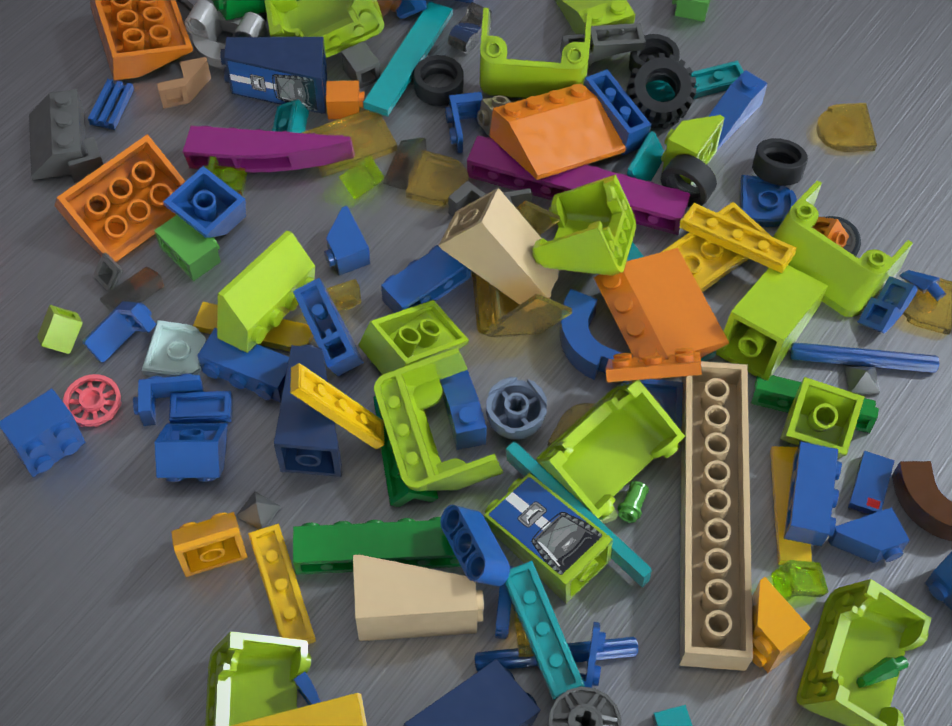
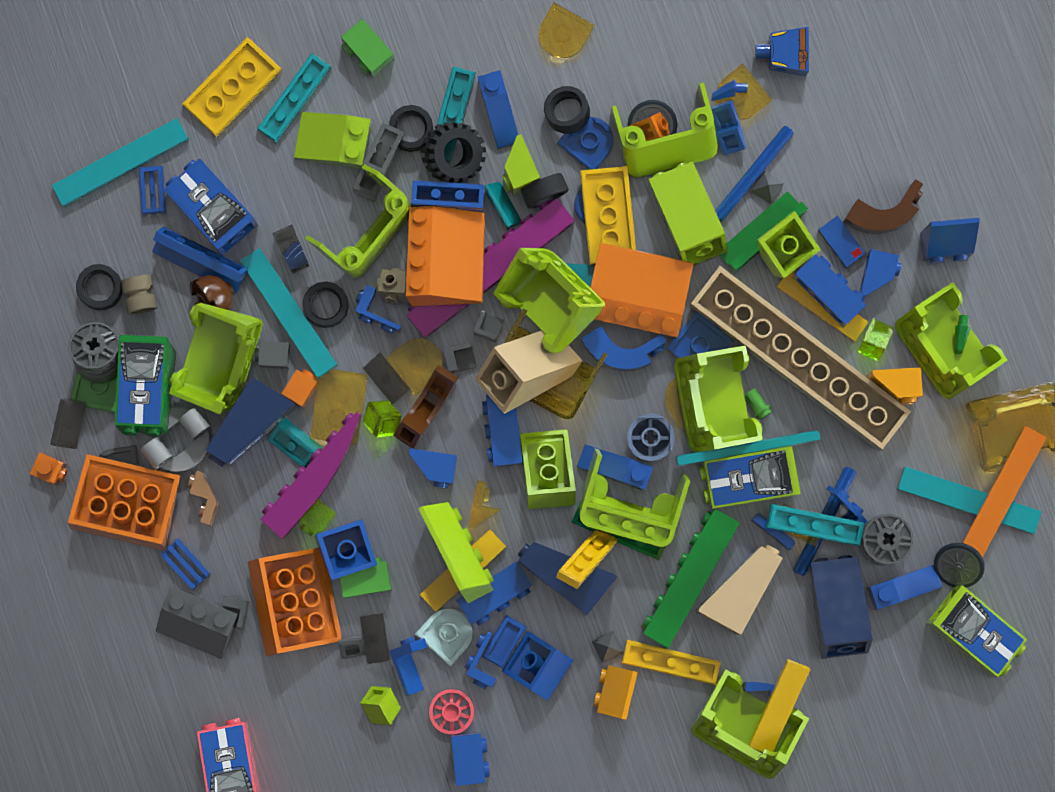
camera: 60 degrees left, 25 degrees up
blue slope [293,278,364,376] -> none
blue beam [441,504,510,587] -> none
orange plate [606,348,702,382] -> none
yellow tile [679,203,797,273] -> none
none -> reddish brown arch [393,365,459,449]

